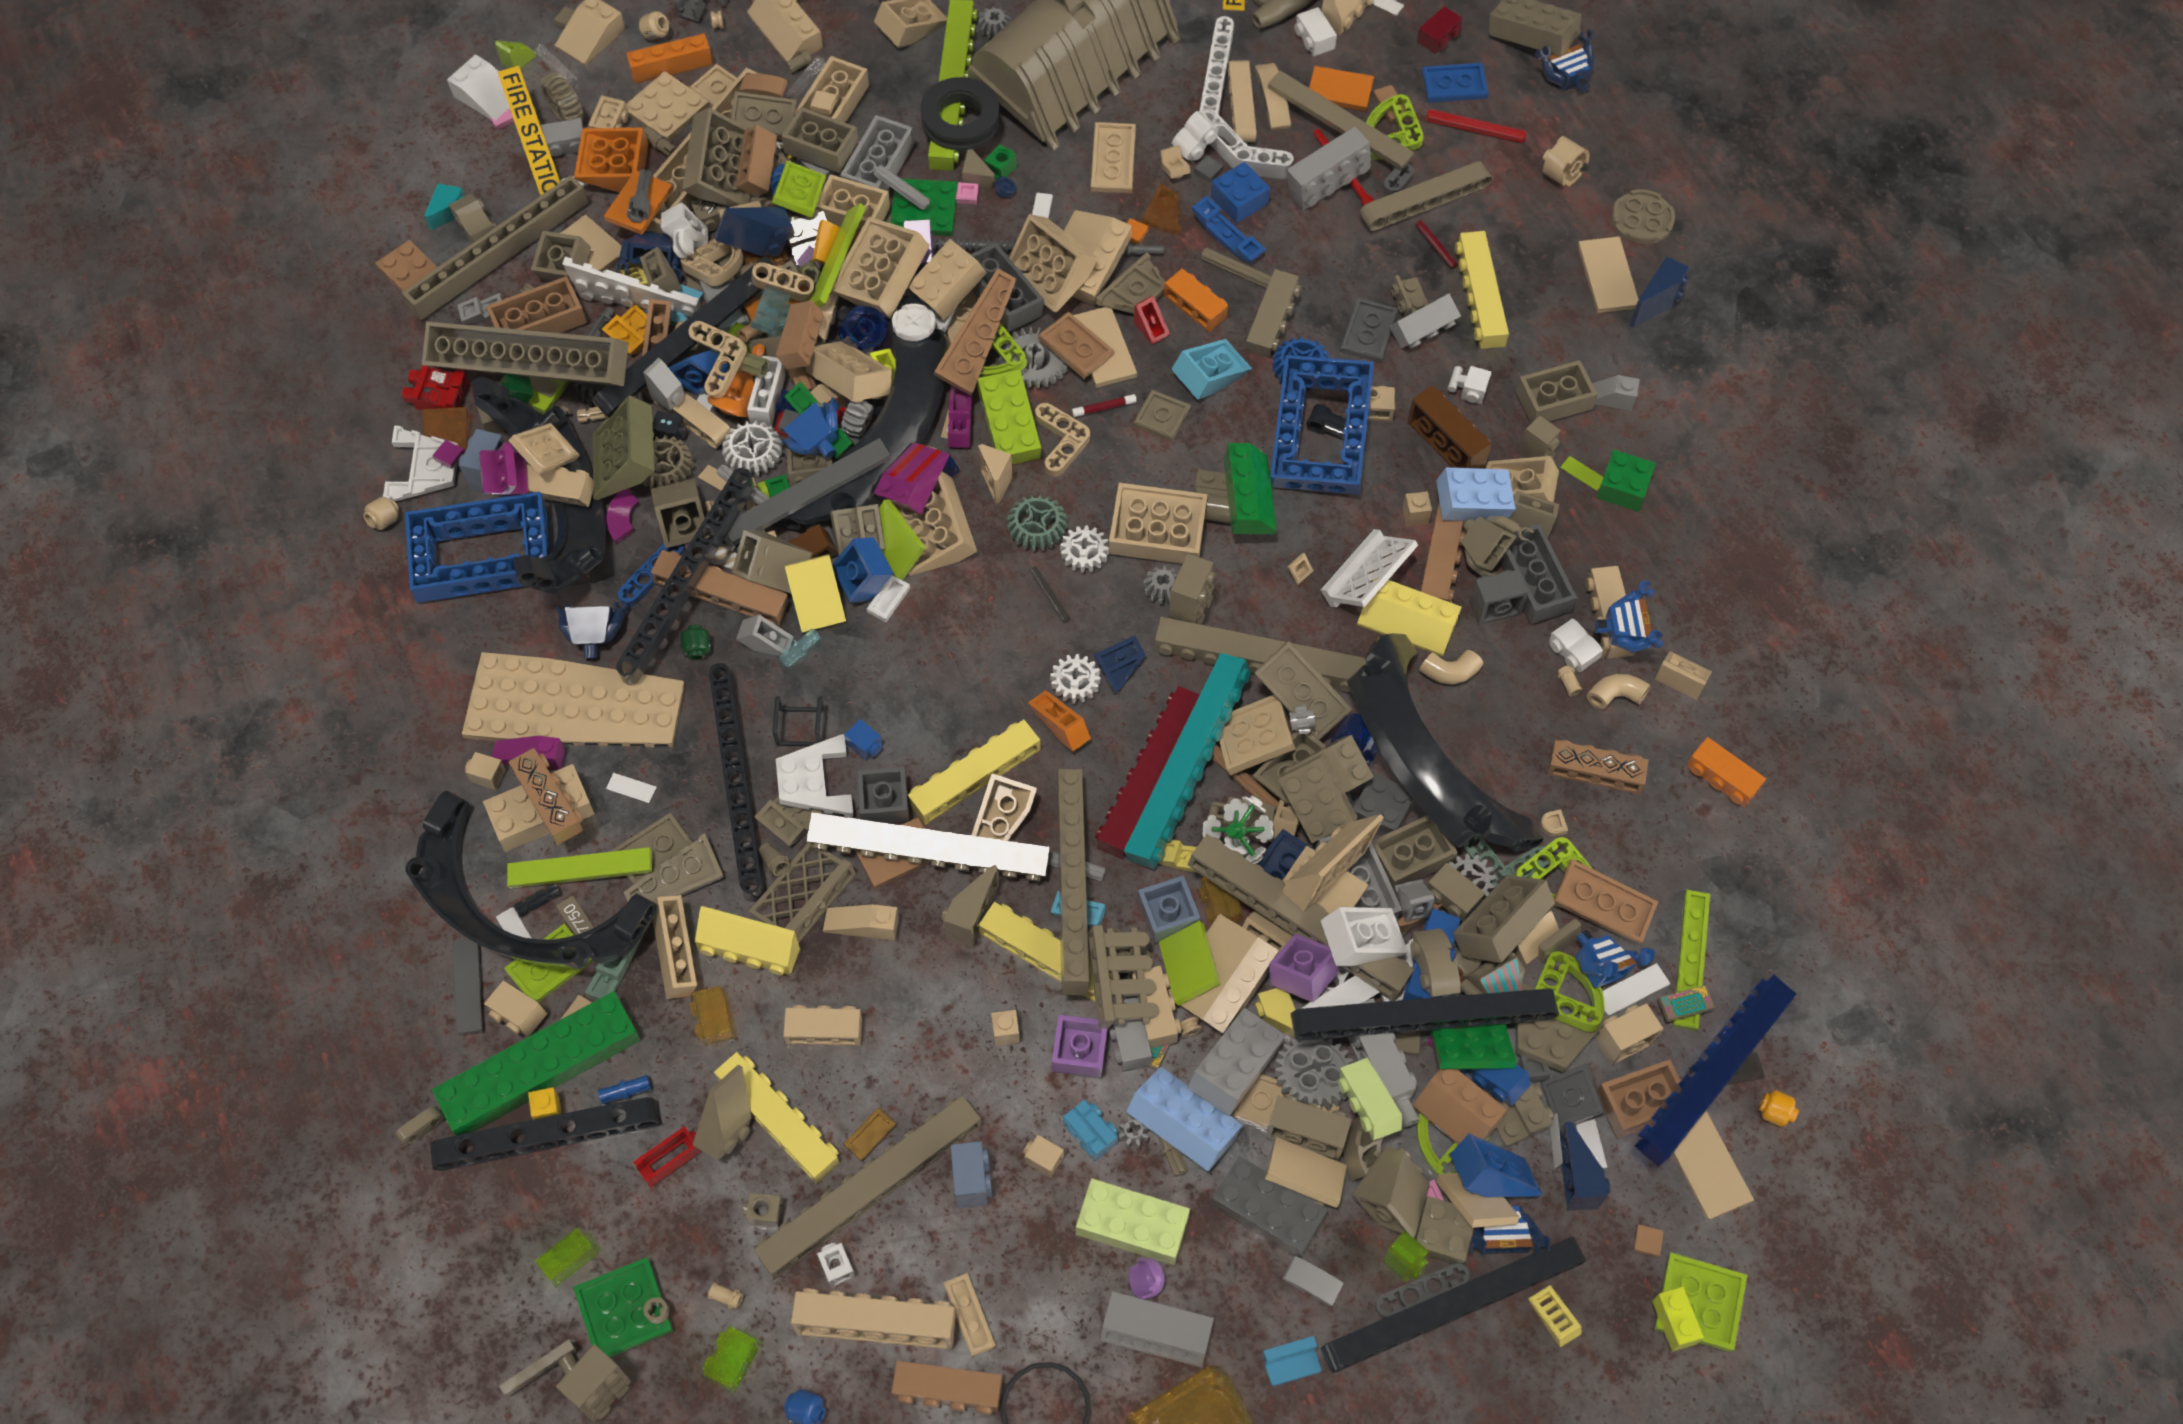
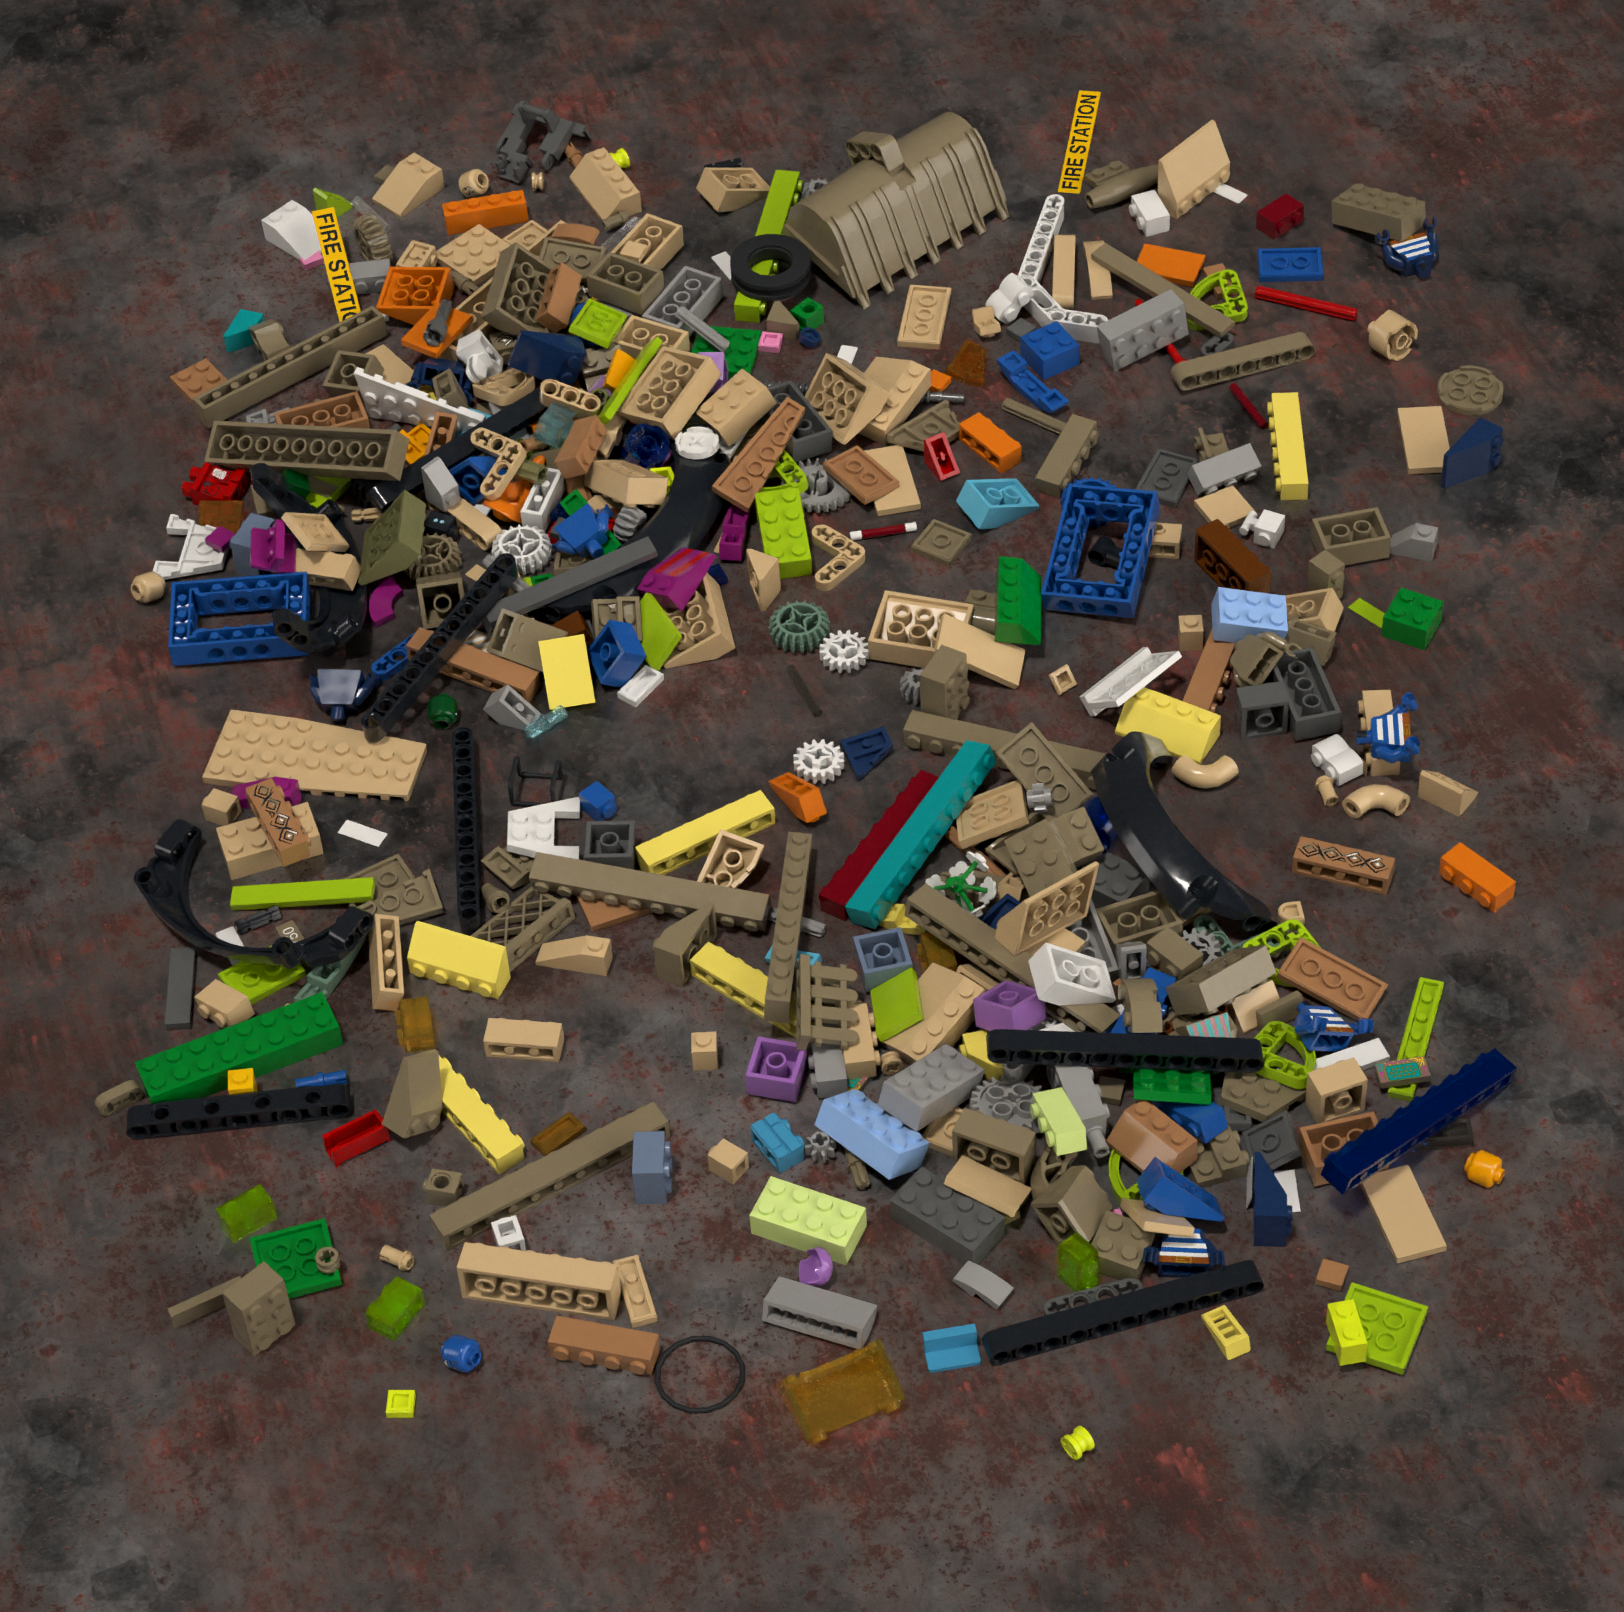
camera: 10 degrees right, 15 degrees down
none -> white sticker [711,251,731,281]
none -> tan tile [933,613,1025,690]
none -> tan tile [1194,485,1254,528]

